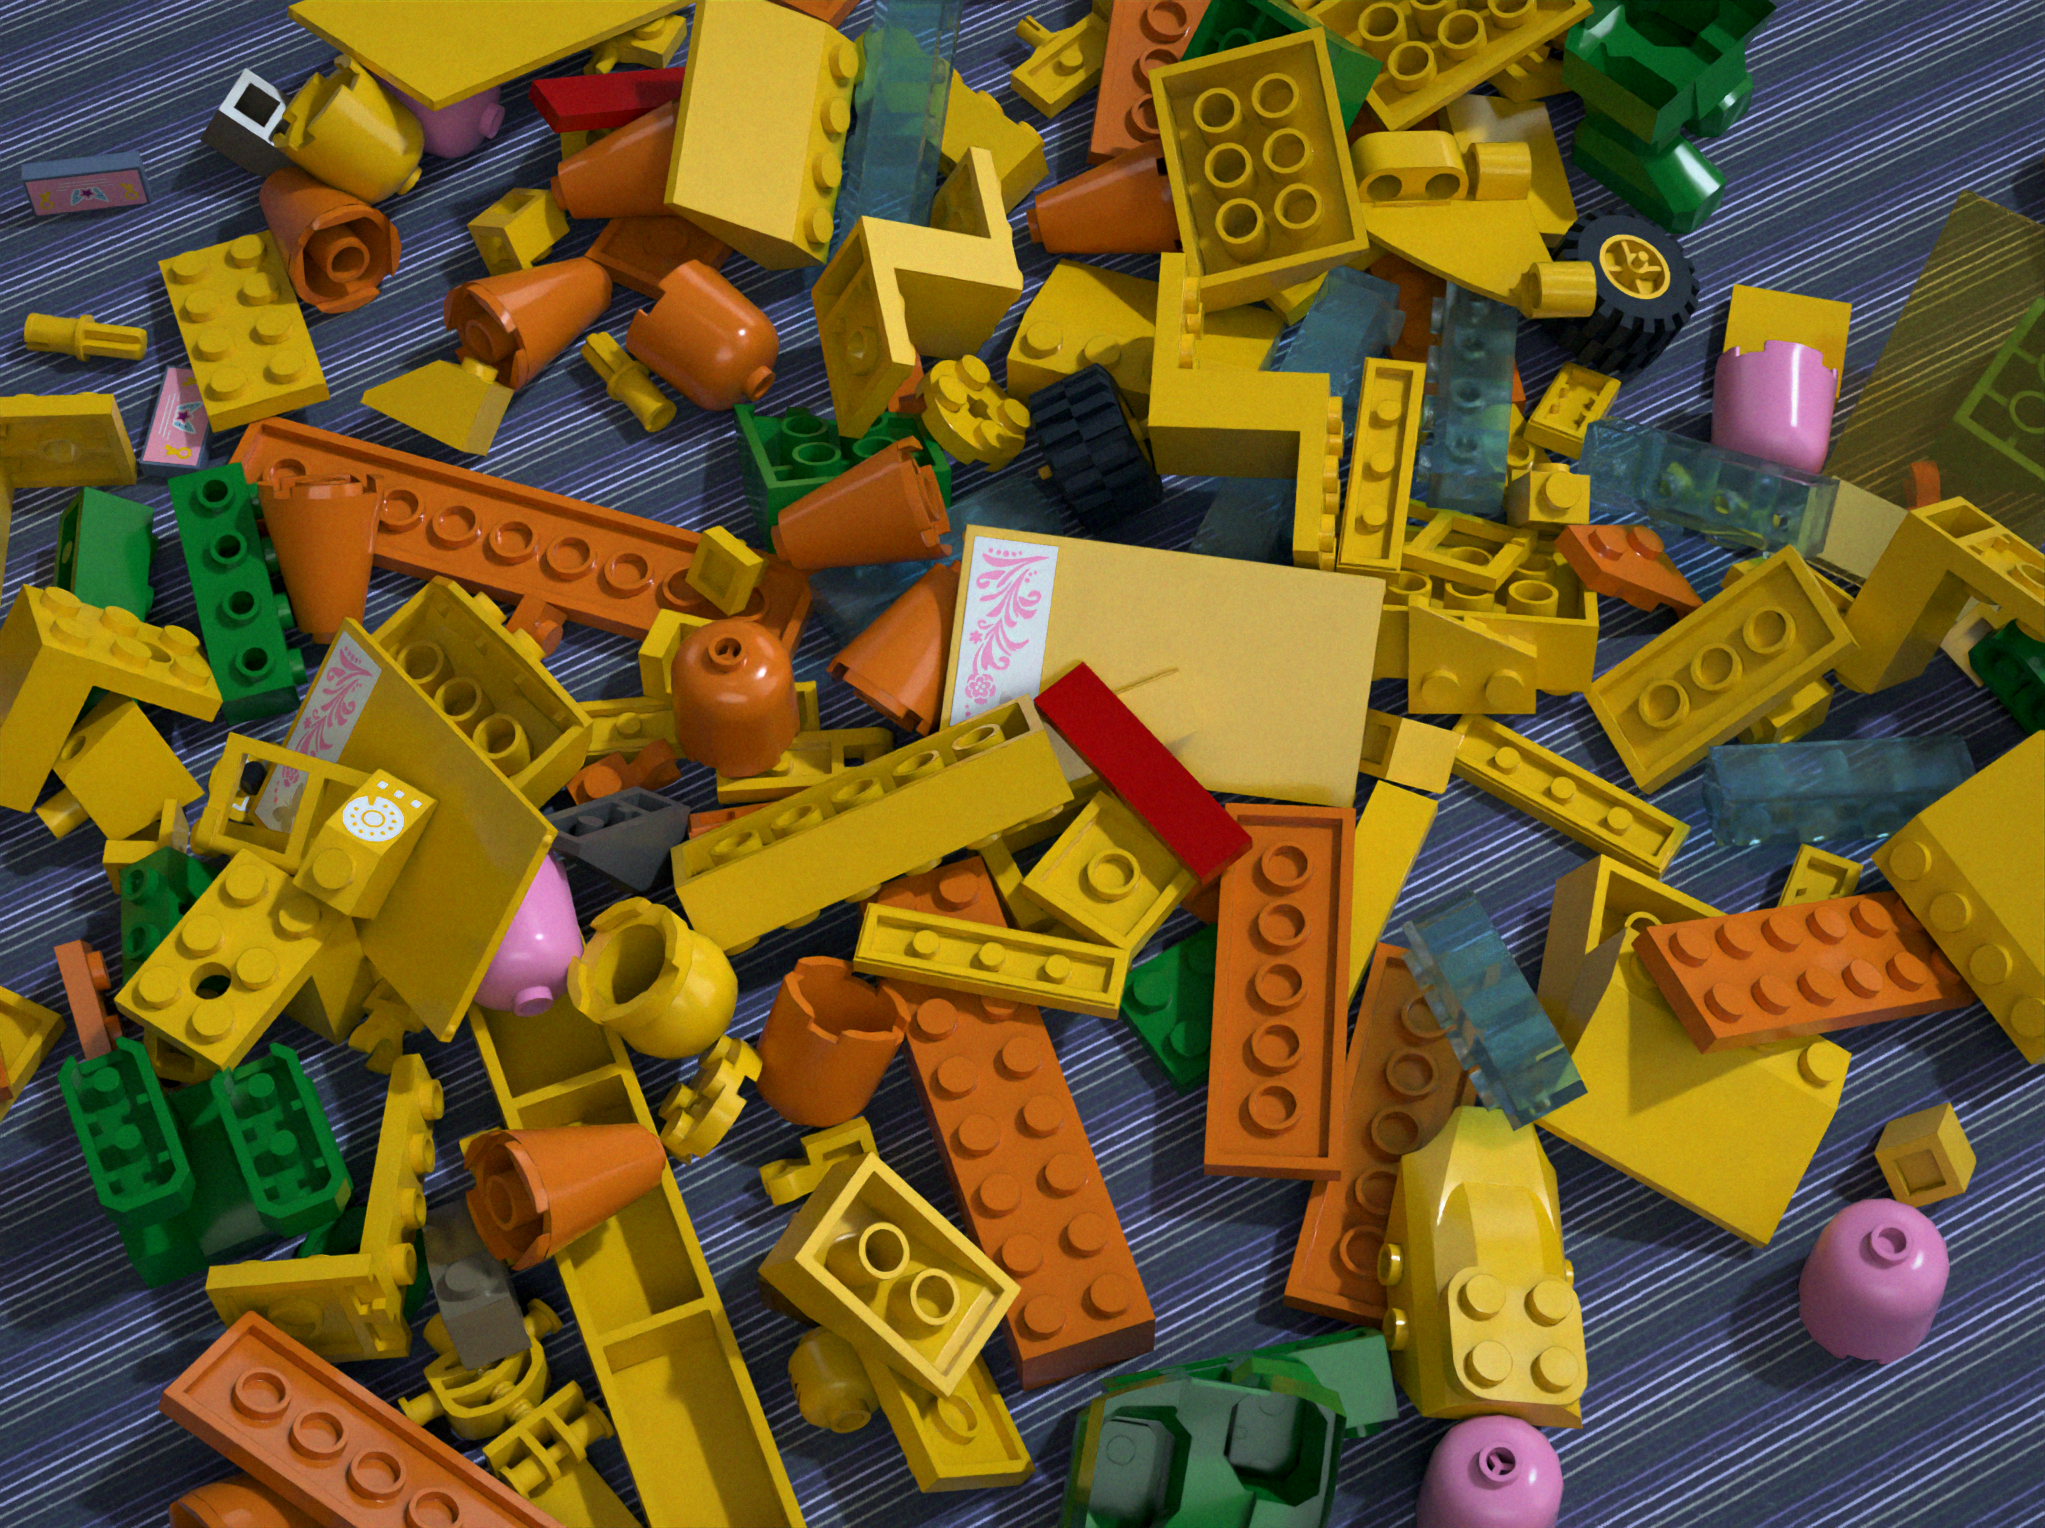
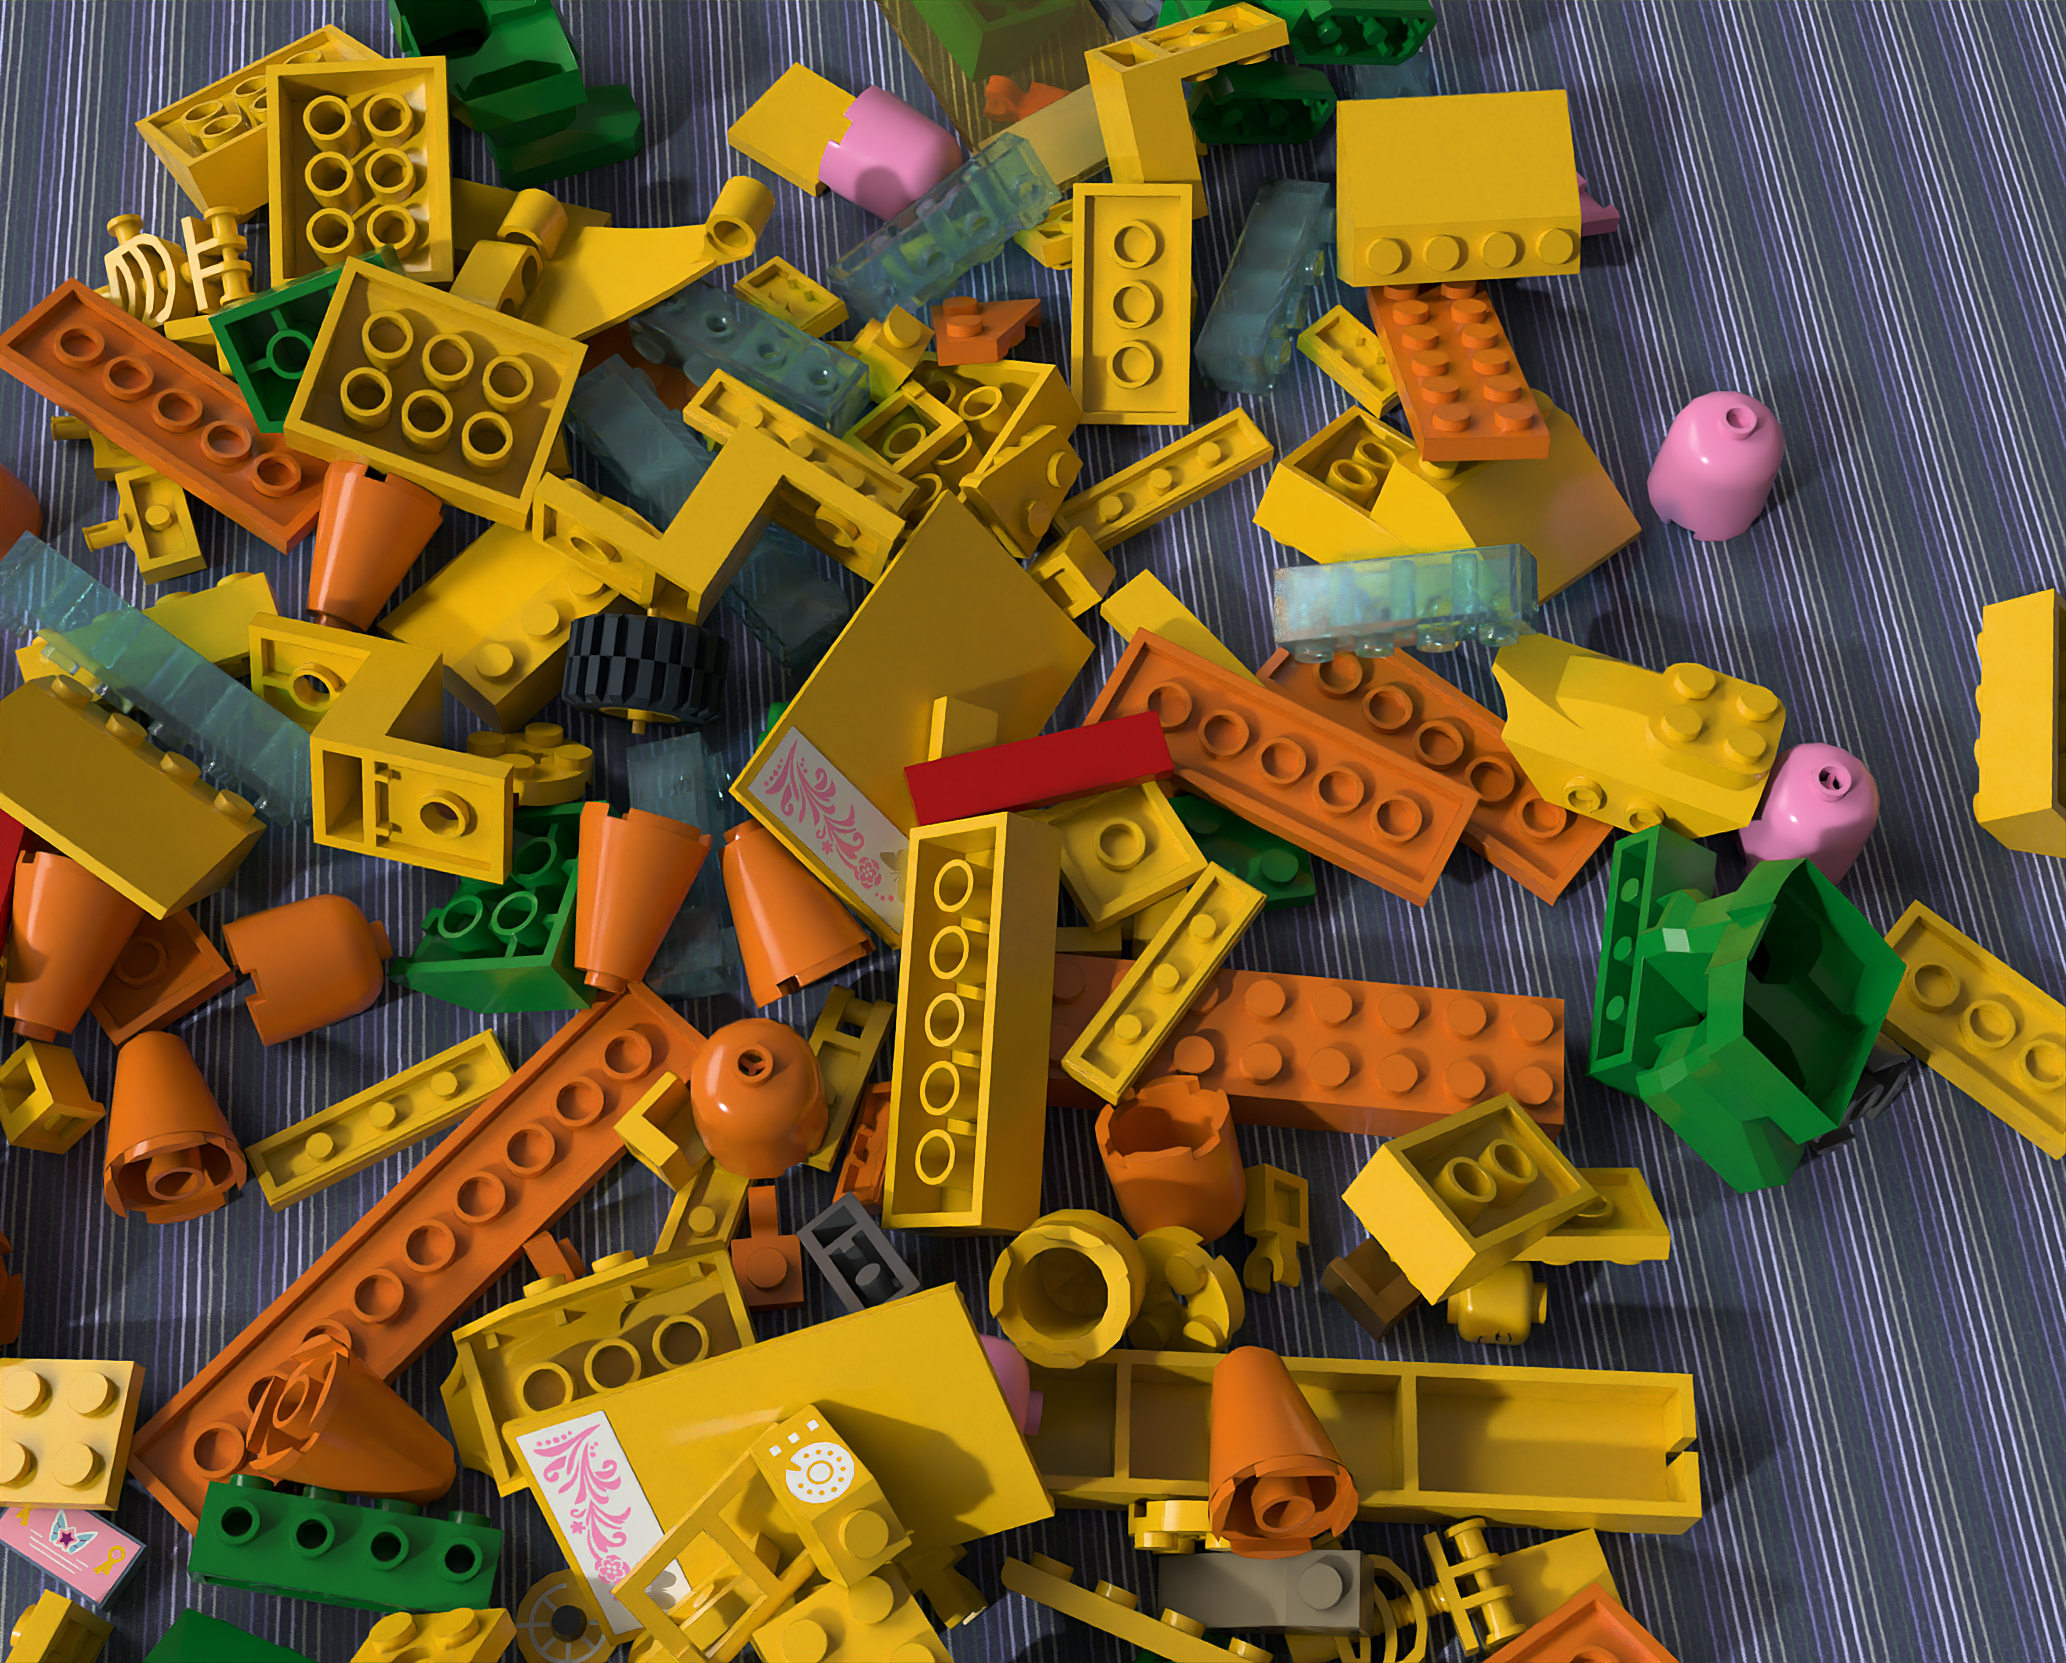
camera: 70 degrees left, 5 degrees up
yellow slope [360,356,514,456] -> none
yellow axle [580,331,677,432] -> none
yellow tile [685,525,770,616] -> none
black wheel [1541,209,1700,374] -> none
yellow panel [1874,1102,1976,1208] -> none
none -> yellow tile [244,1028,515,1213]

